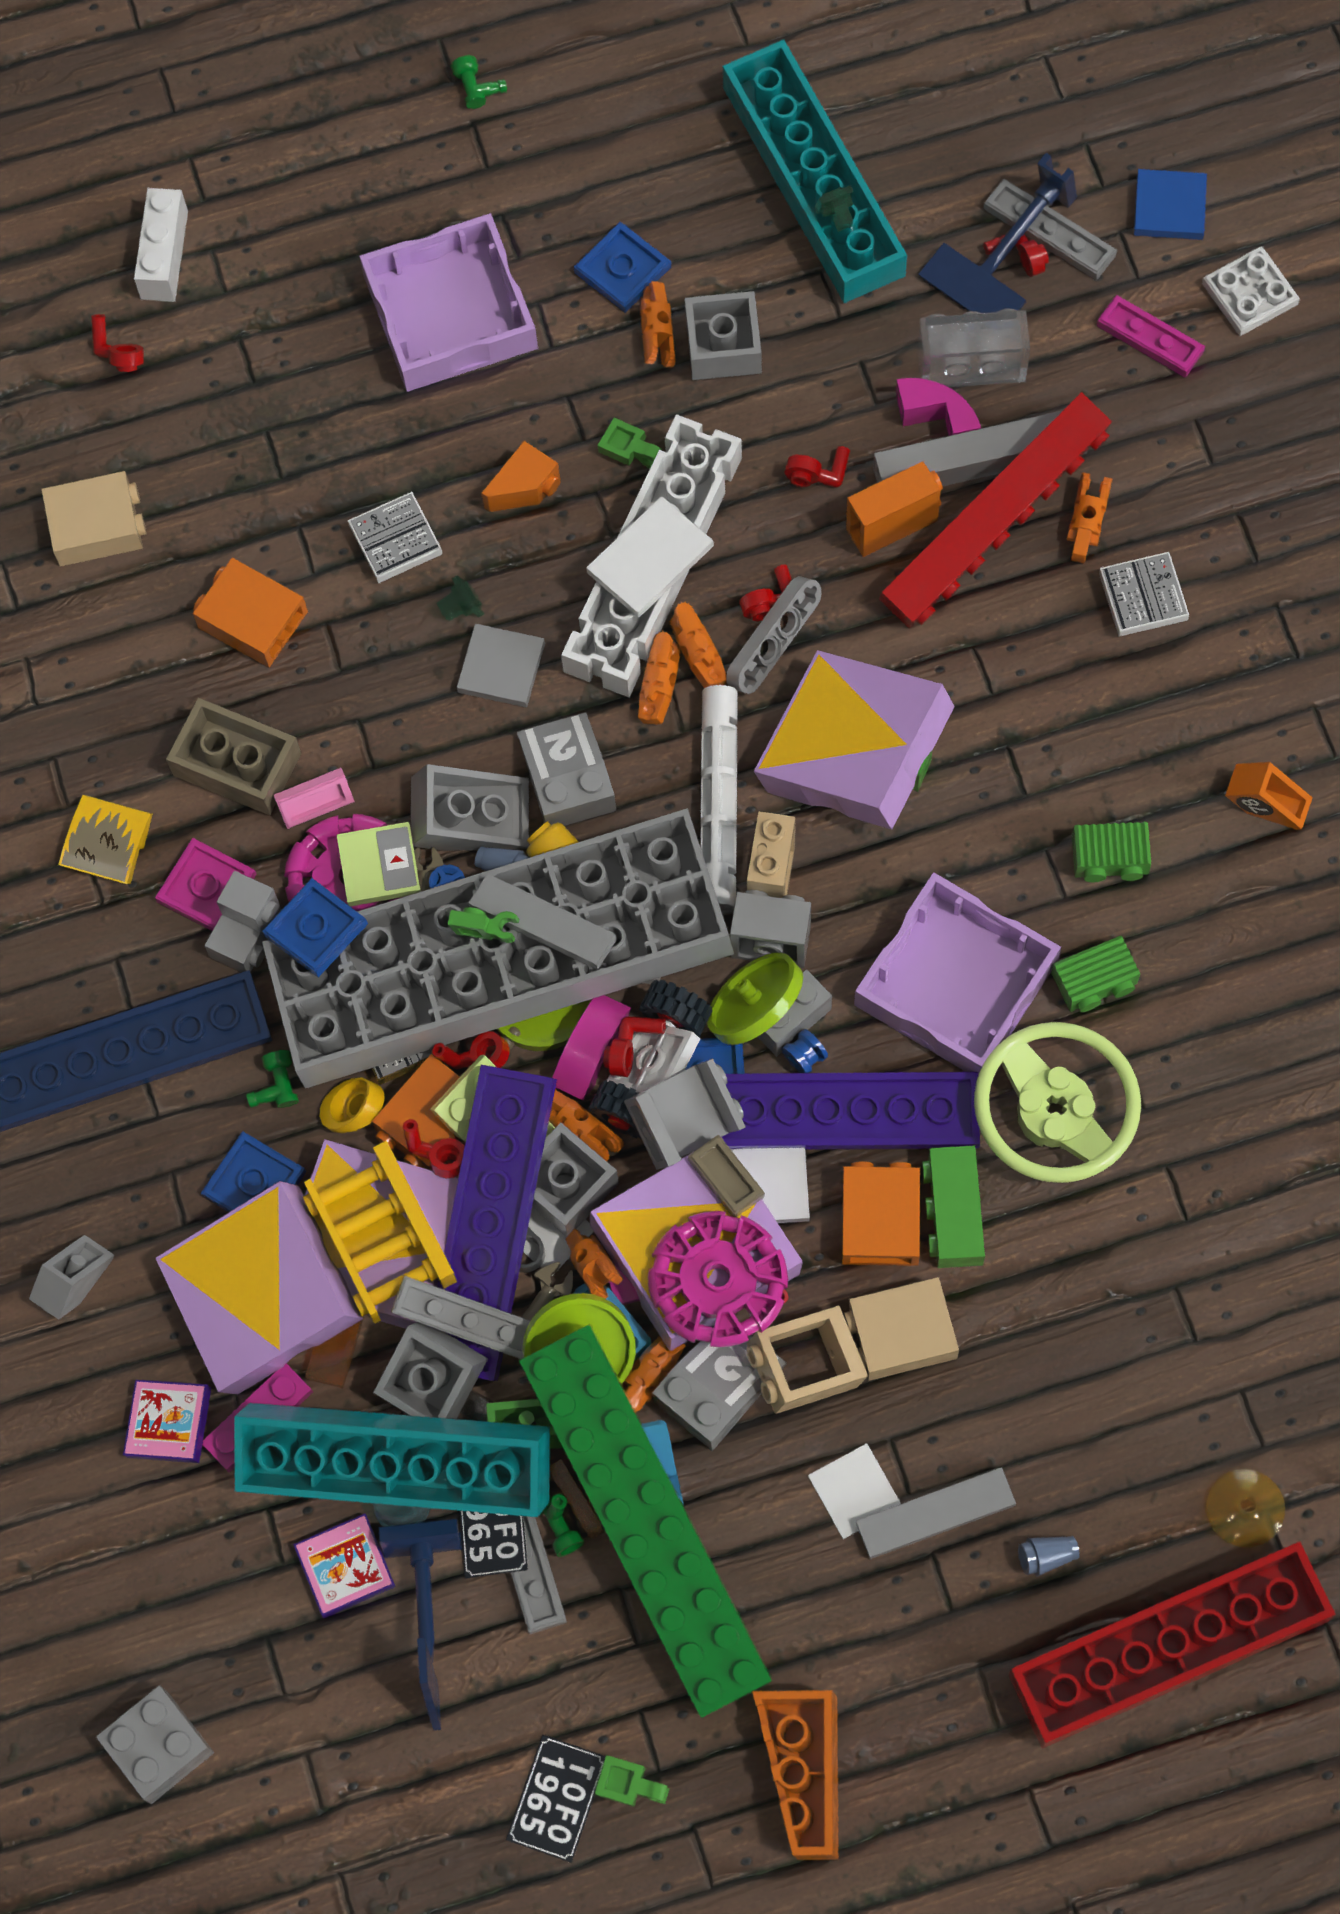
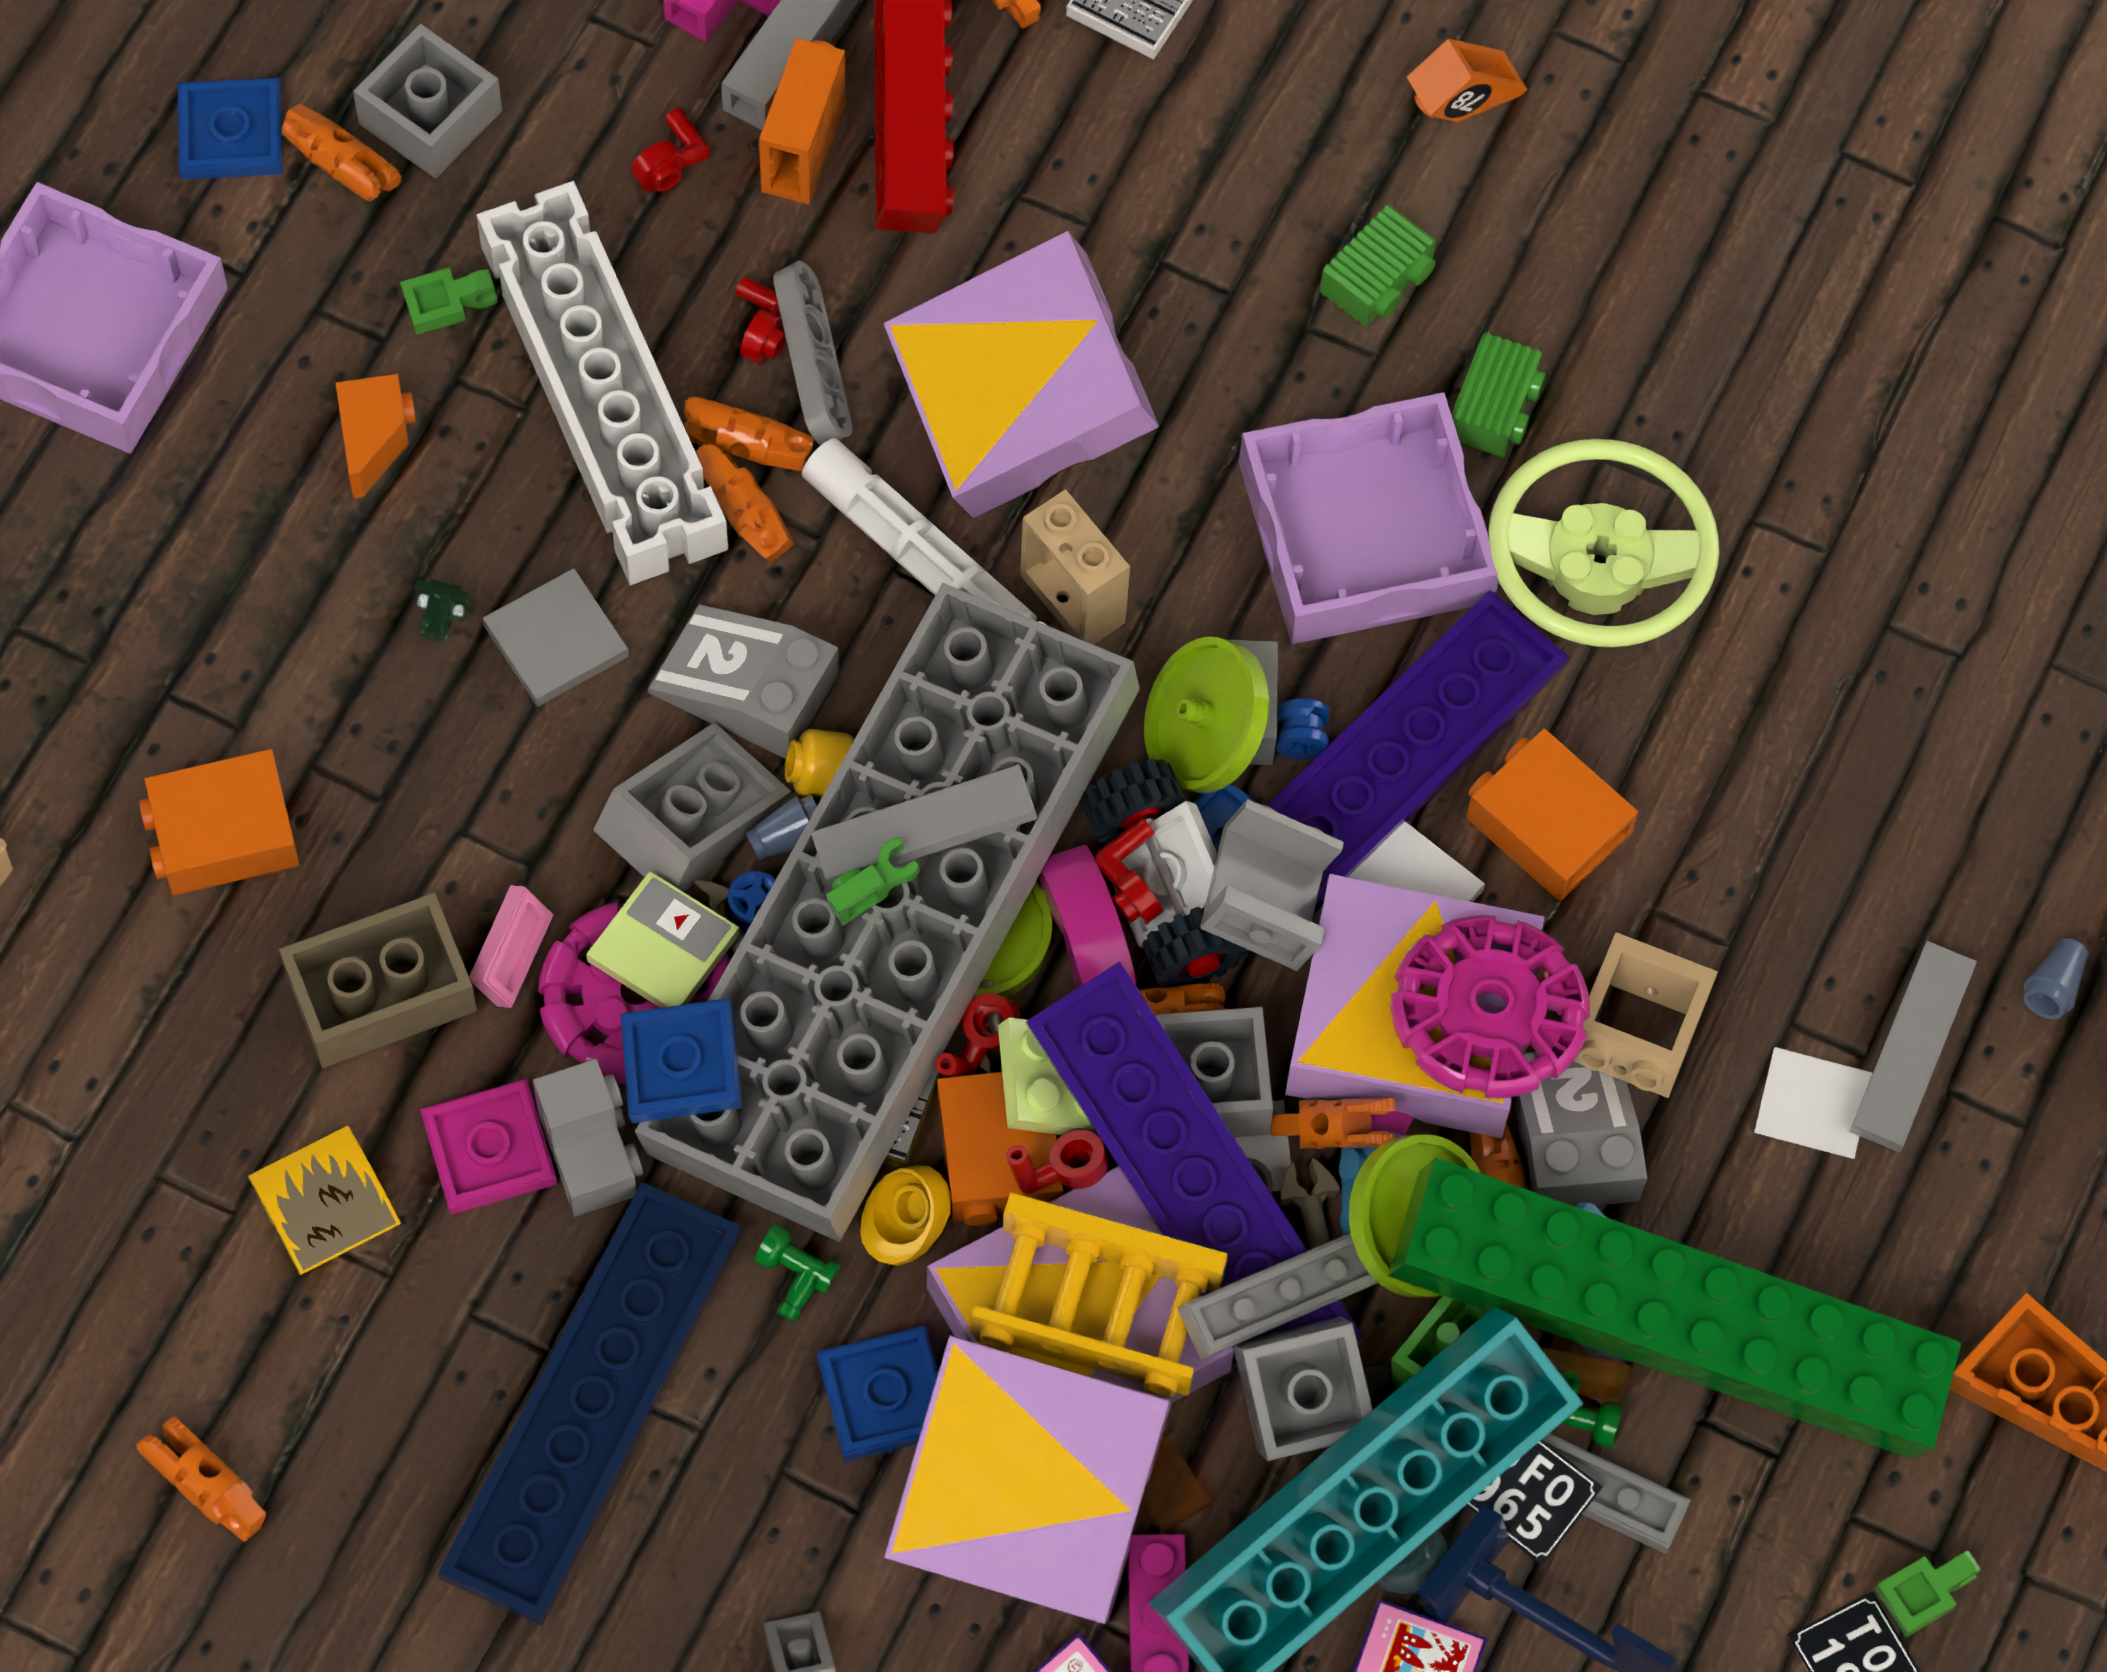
camera: 55 degrees left, 5 degrees down
light grey tile [348,492,443,583] -> none
white tile [586,496,714,618] -> none
dark tan tile [688,1134,765,1217] -> none
light grey brick [730,890,811,968] -> none
tan brick [844,1277,959,1381] -> none
bright green brick [922,1146,985,1268] -> none

